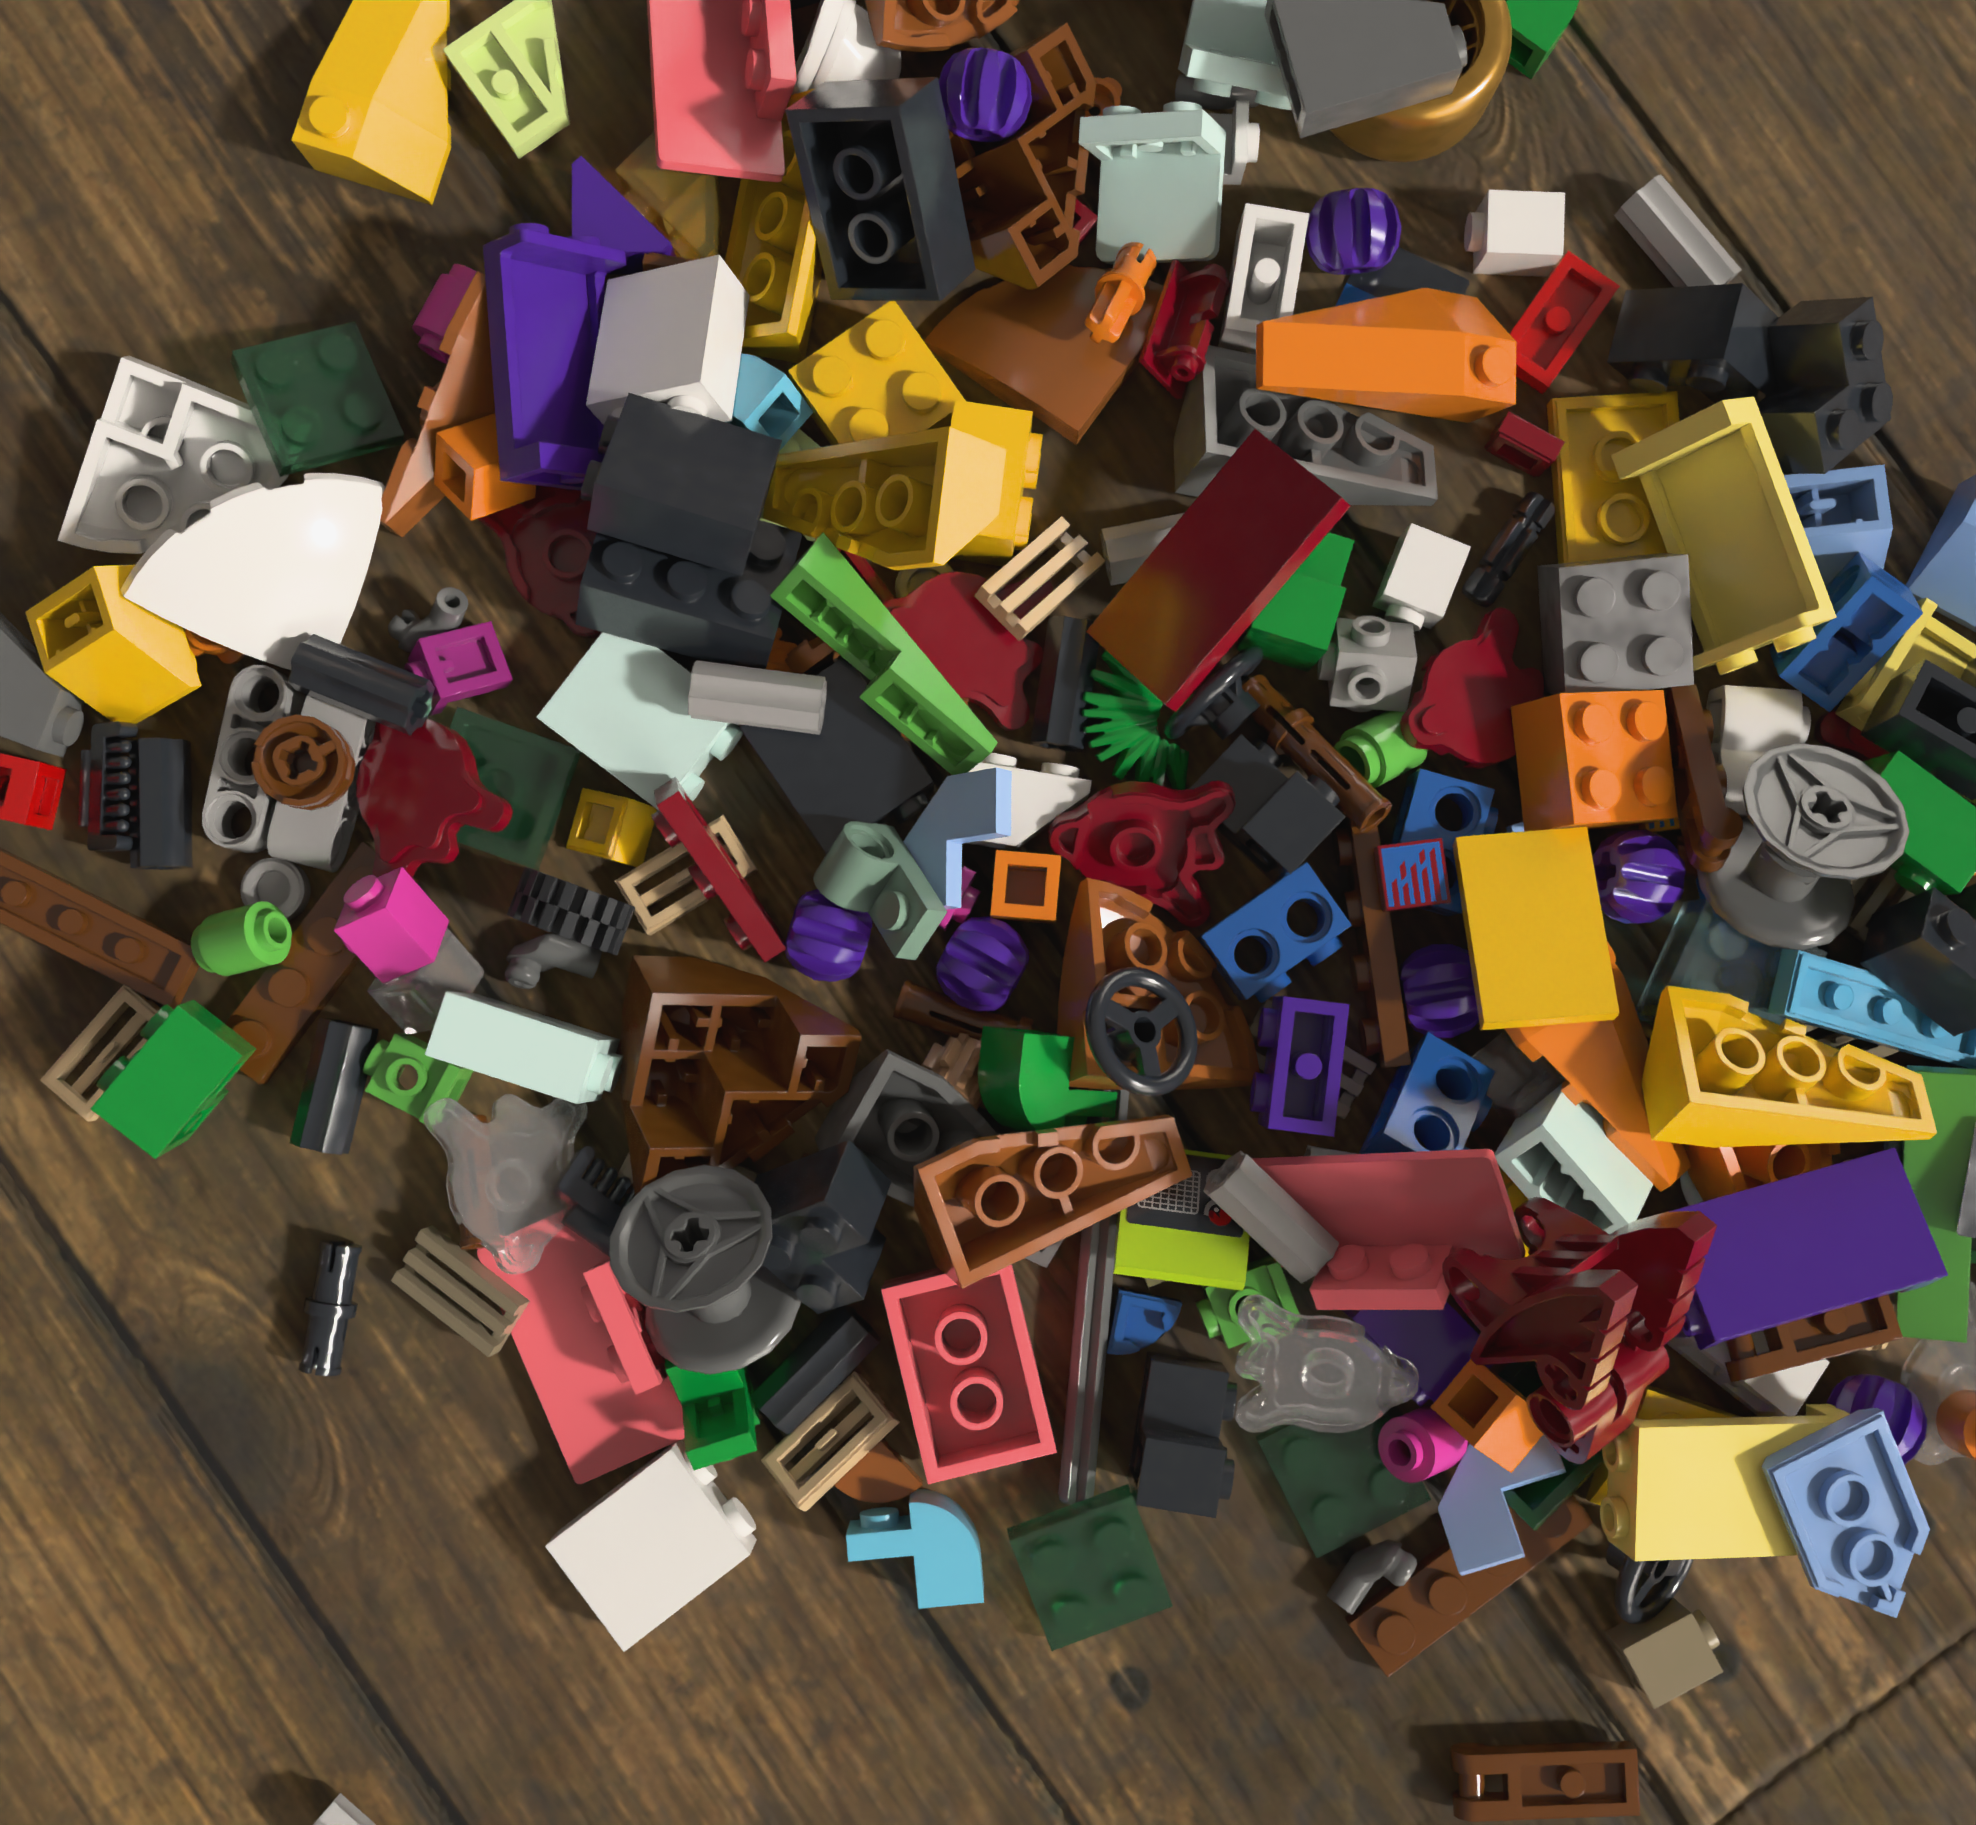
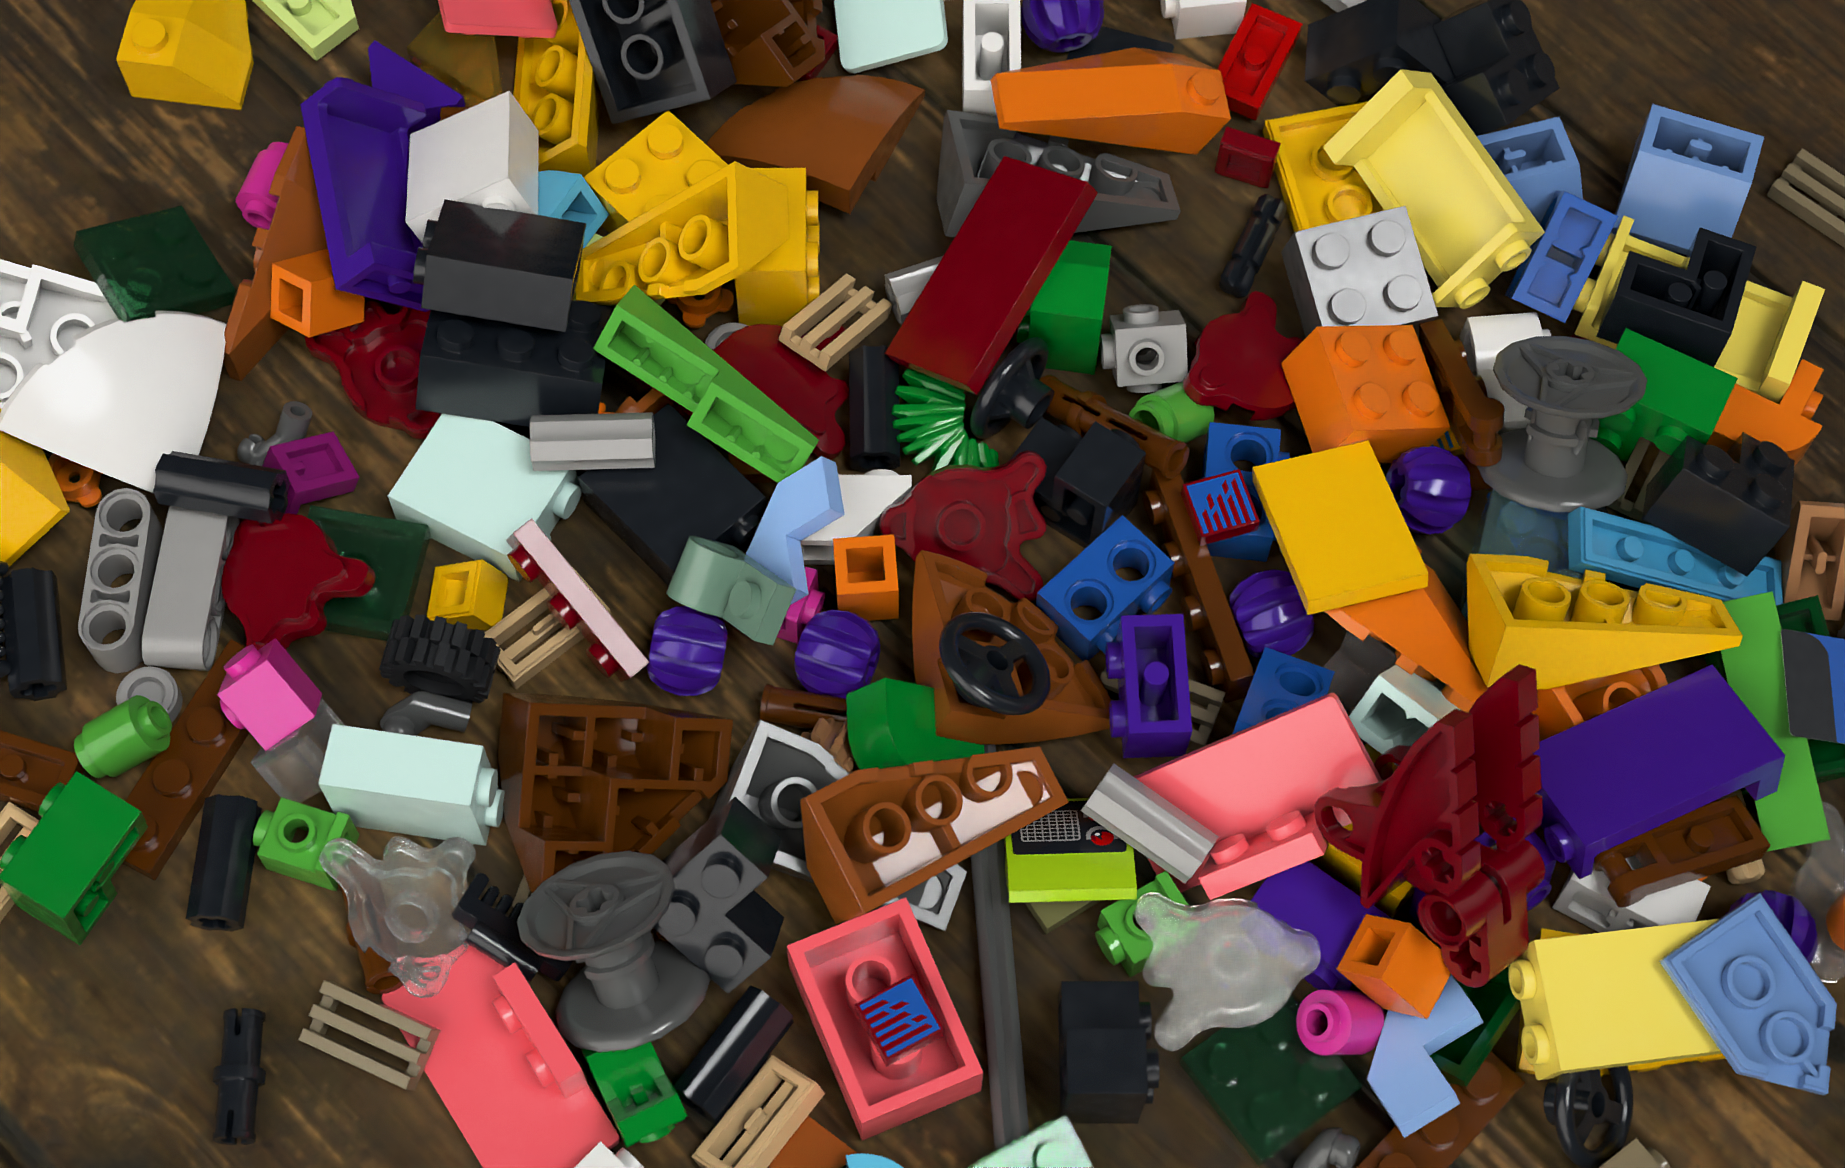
camera: 10 degrees left, 20 degrees down
reddish brown wheel [251,714,356,811] -> none
orange axle [1084,242,1157,344] -> none
blue tile [1107,1287,1182,1355] -> none
dark red hinge [1138,259,1230,400] -> none
white brick [1372,523,1471,631] -> none
none -> tile [855,974,945,1067]

